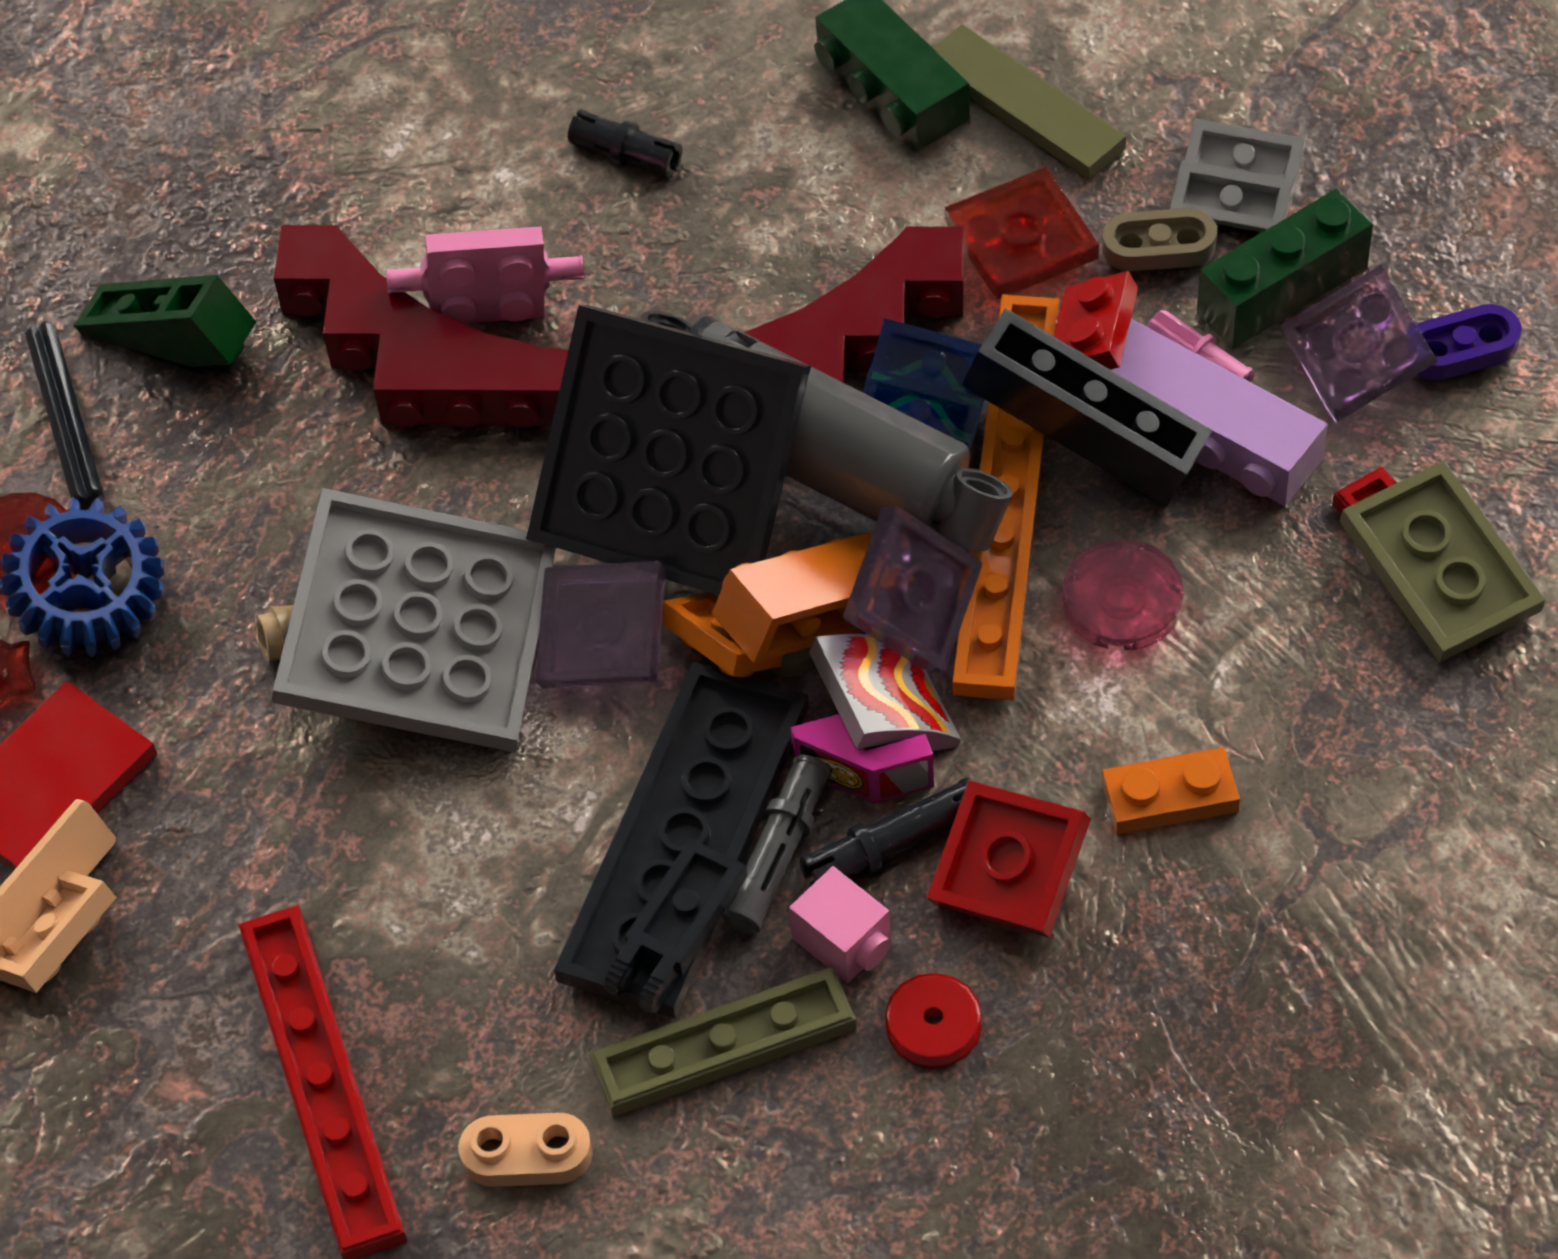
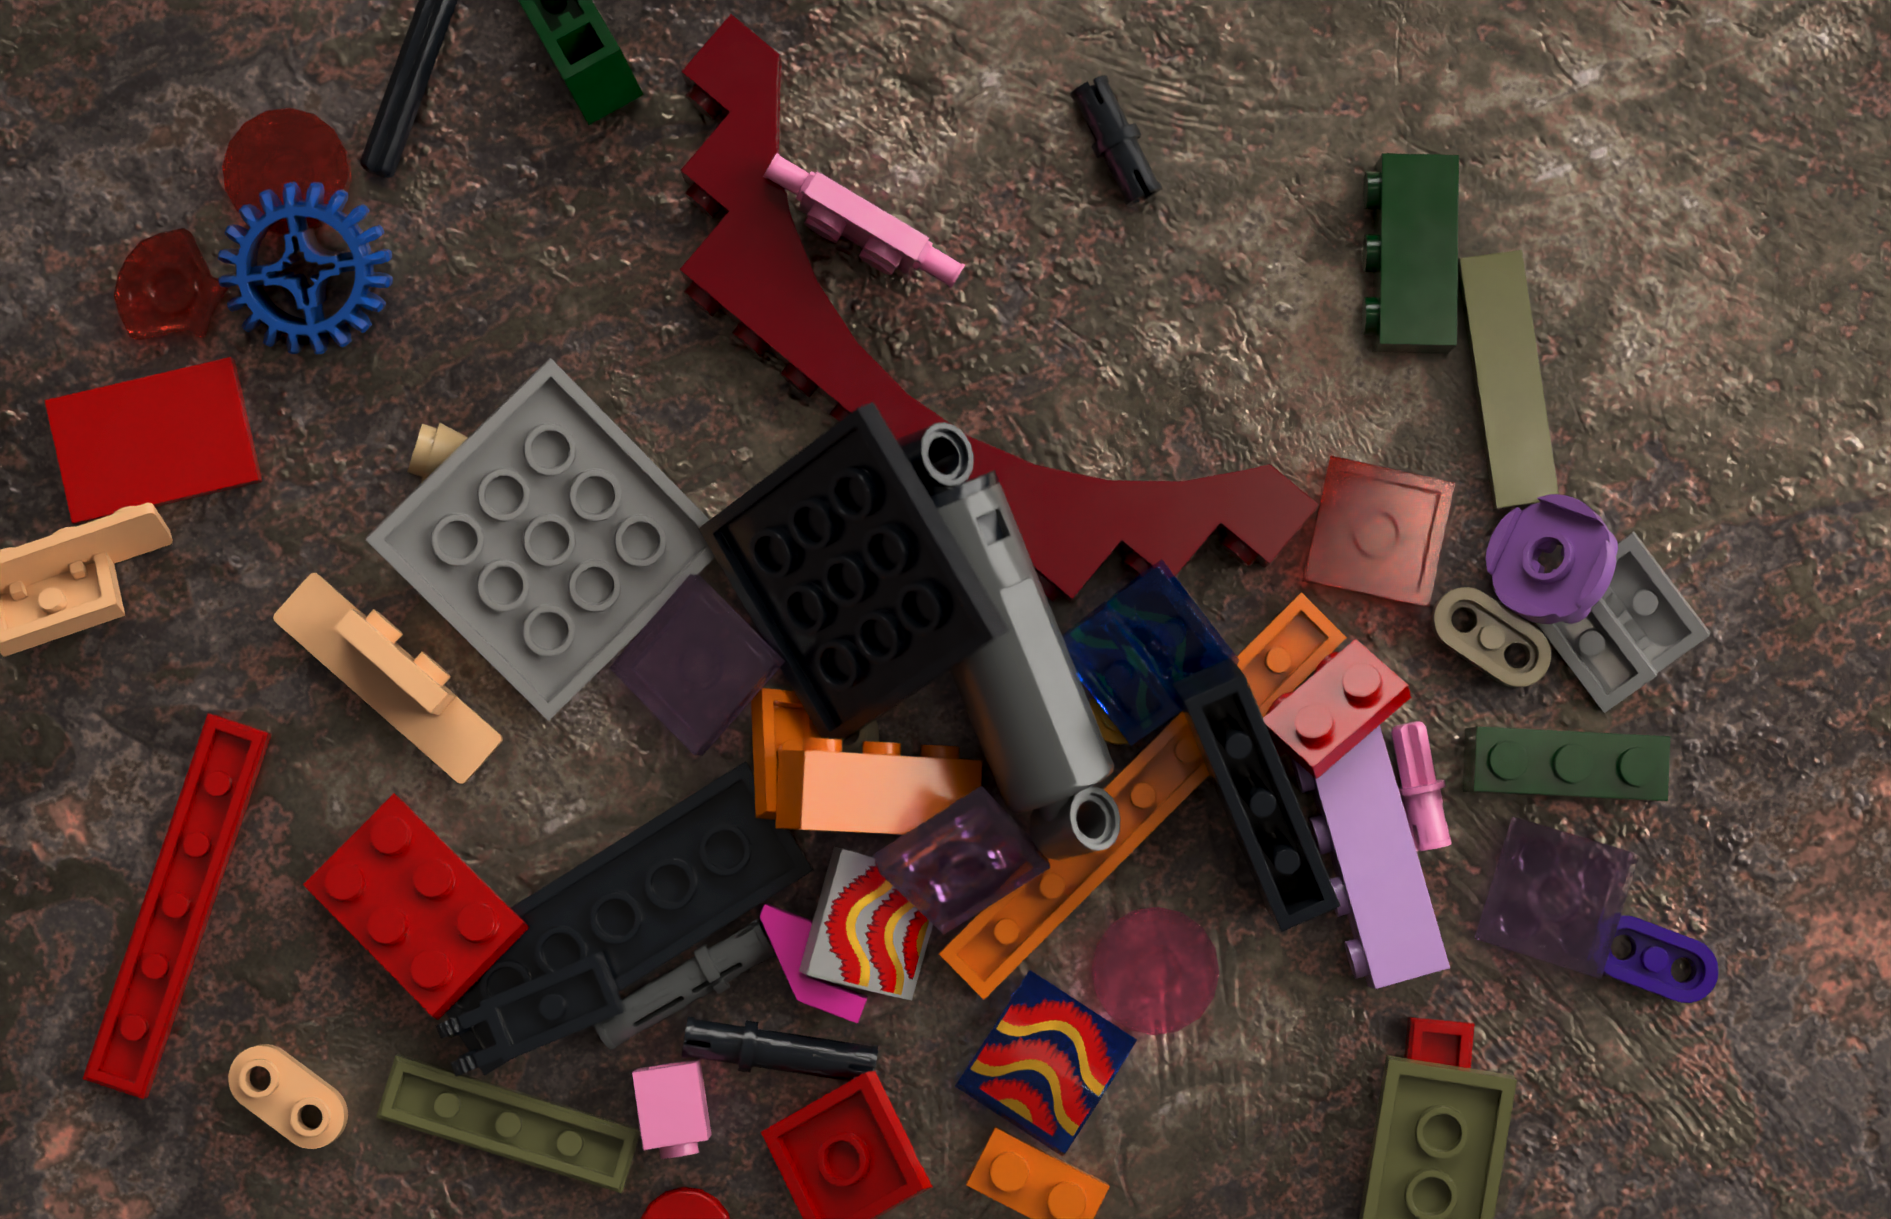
camera: 30 degrees right, 30 degrees up
none -> light nougat bracket [273,573,503,784]
none -> red plate [303,793,529,1020]
none -> slope [955,970,1137,1156]
none -> medium lavender plate [1485,494,1618,624]

